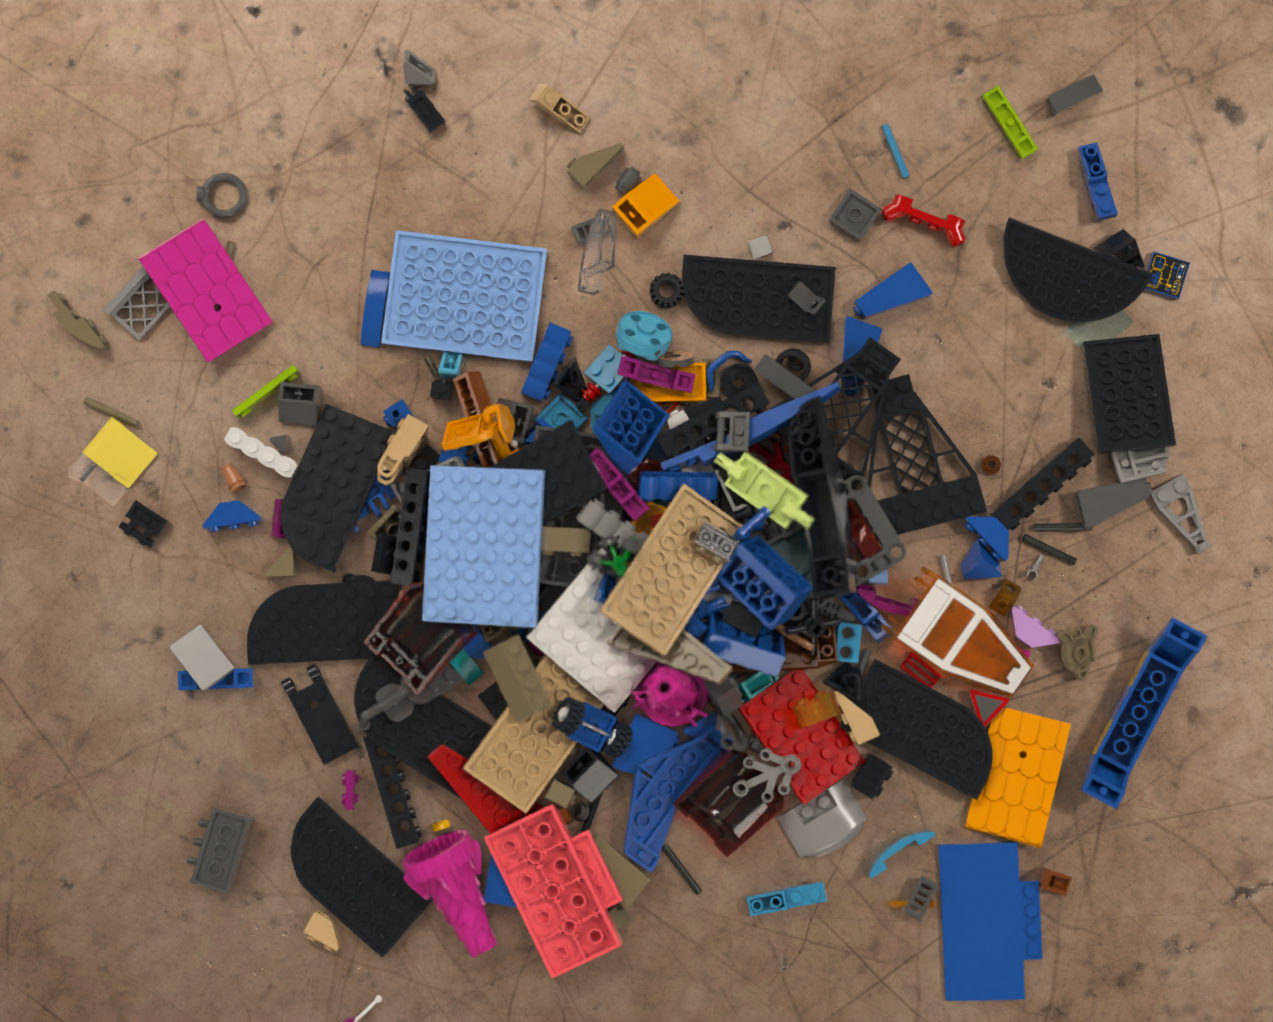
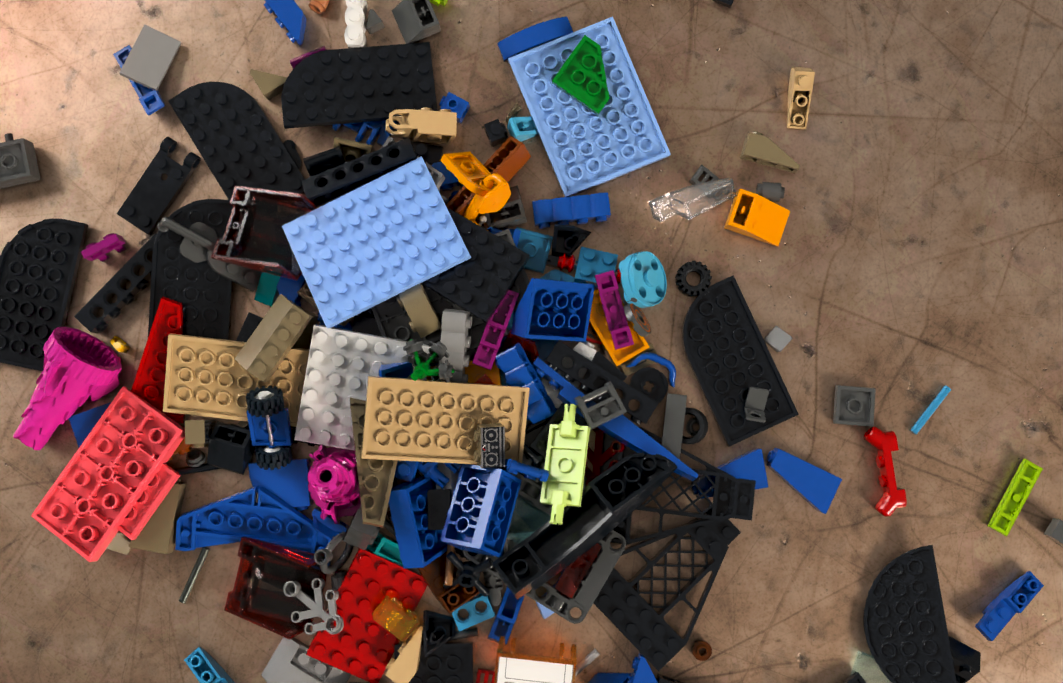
camera: 55 degrees right, 0 degrees up
magenta slope [856,583,923,615] -> none
none -> green plate [552,35,610,115]

